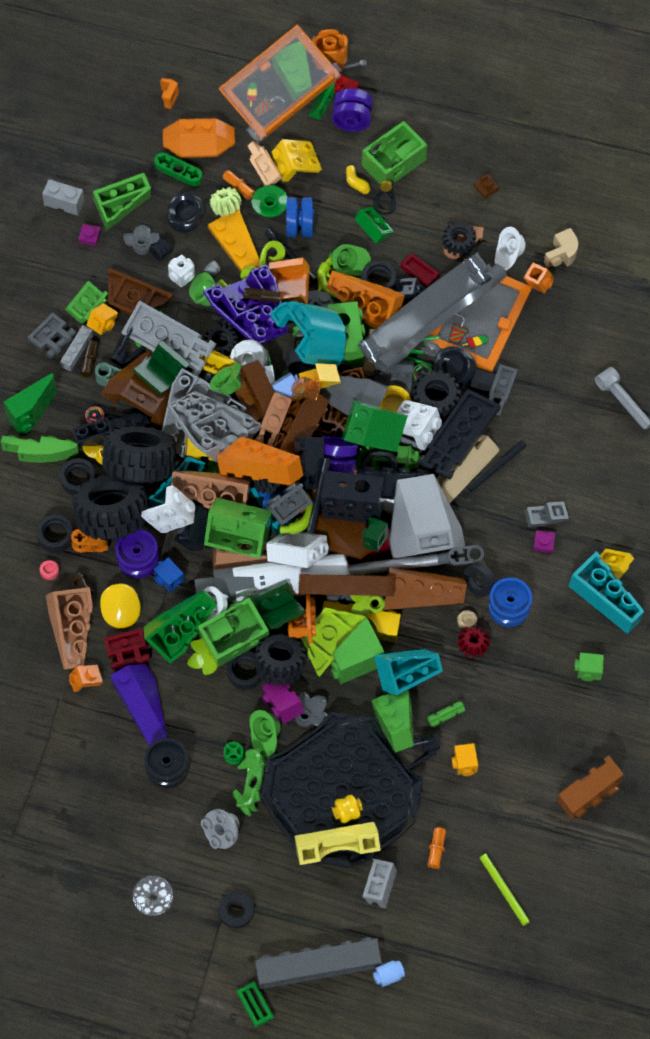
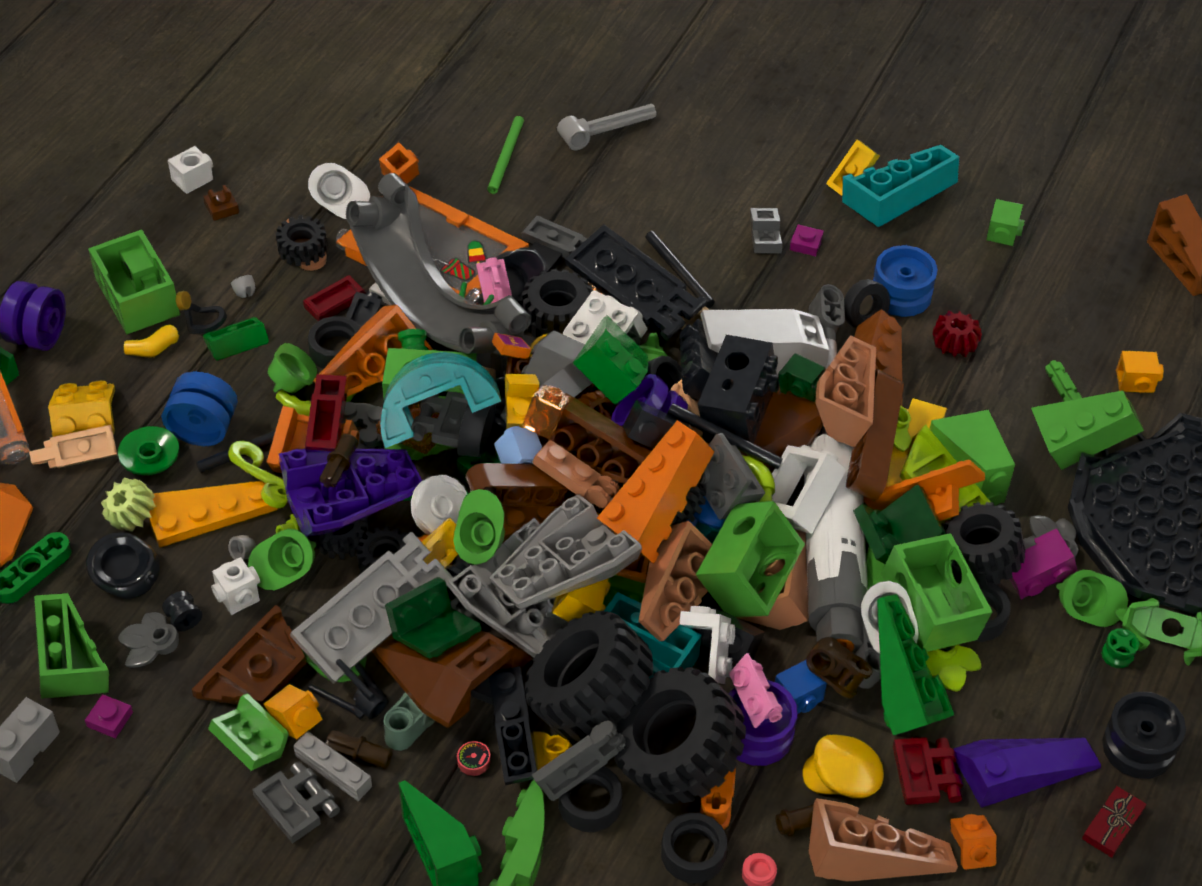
camera: 80 degrees left, 15 degrees down
orange axle [223,170,255,200] -> none
teal wedge [374,649,443,695] -> none
tan tile [457,610,477,630] -> none
tan brick [544,228,578,268] -> none
none -> white brick [168,146,213,194]
none -> light grey hinge [231,275,256,298]
none -> dark red slope [305,374,348,451]
none -> green wheel [398,329,428,350]
none -> bright pink hinge [476,257,512,303]
none -> bright green piece [487,116,524,194]
none -> orange tile [492,333,531,359]
none -> dark grey hinge [532,720,626,801]
none -> bright pink hinge [729,653,783,728]
none -> dark brown piece [806,637,873,699]
none -> nougat wedge [815,335,876,447]
none -> dark red tile [1082,786,1147,858]

